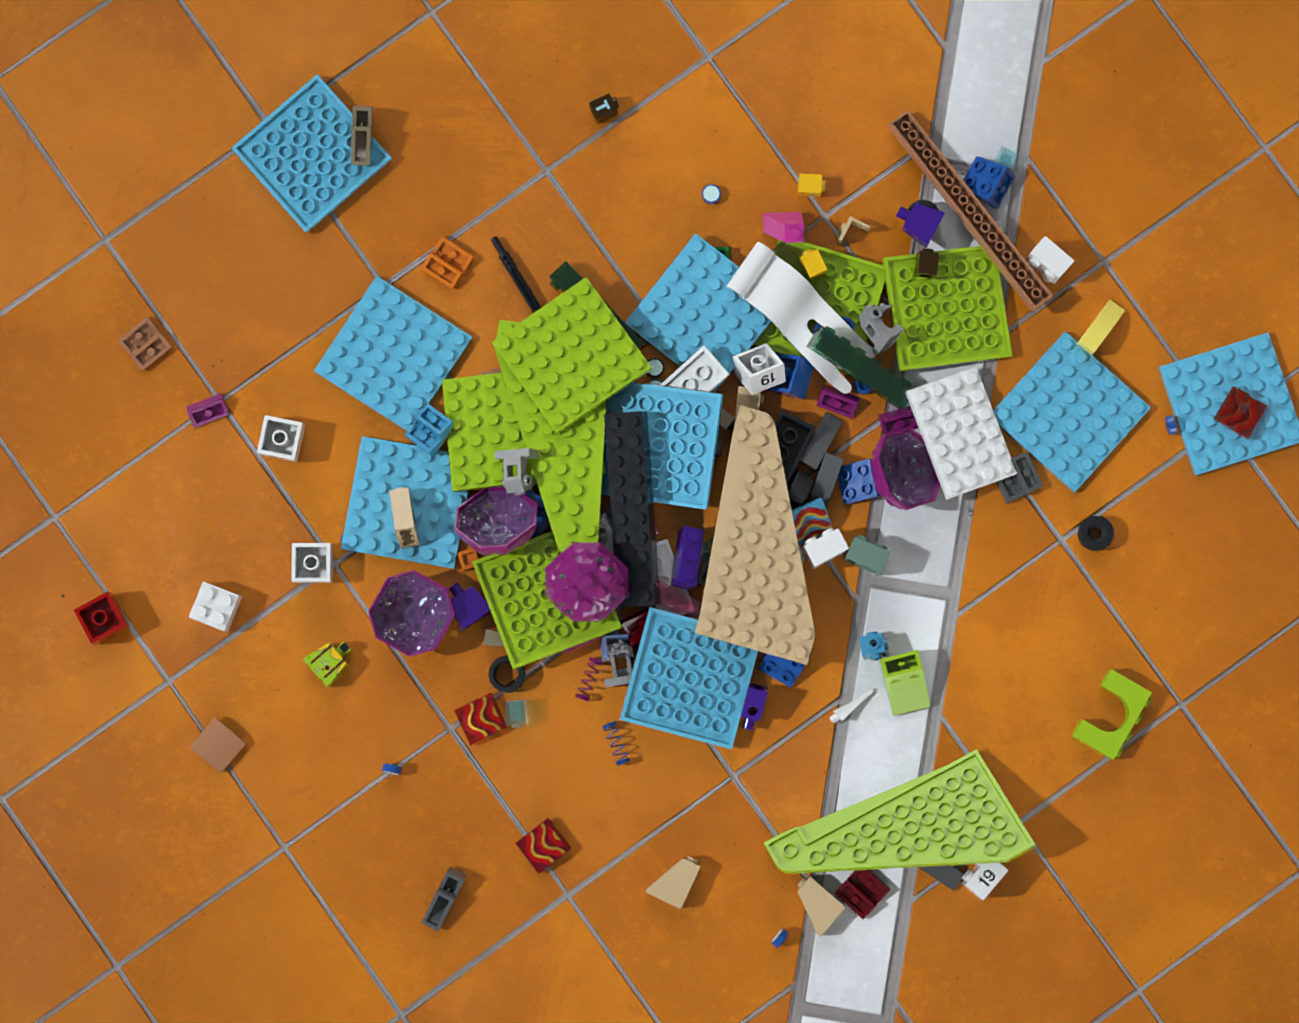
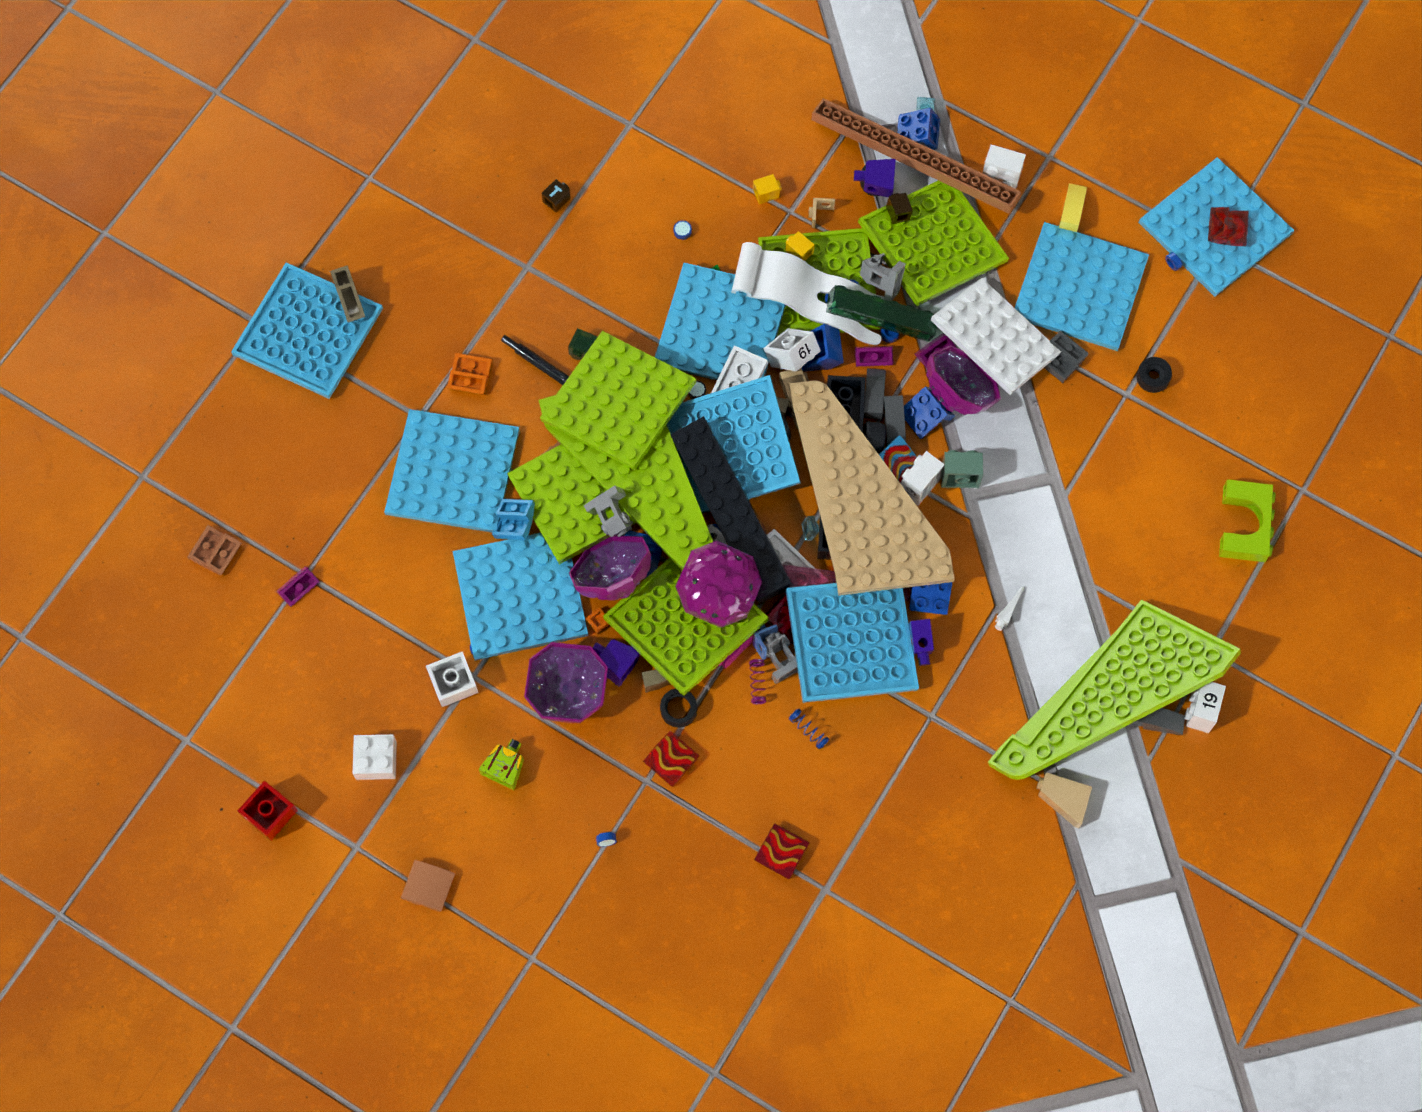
camera: 25 degrees left, 15 degrees down
white brick [257,415,305,462] -> none
tan slope [389,487,420,549] -> none
dark grey slope [421,867,467,931] -> none
clear light blue brick [505,700,527,728] -> none
tan slope [646,856,701,909] -> none
dark purple brick [670,526,704,590] -> none
dark pink slope [763,212,804,243] -> none
blue tile [771,928,789,948] -> none
dark red slope [834,870,890,919] -> none
dark azure brick [859,631,889,661] -> none
lime slope [879,650,931,716] -> none

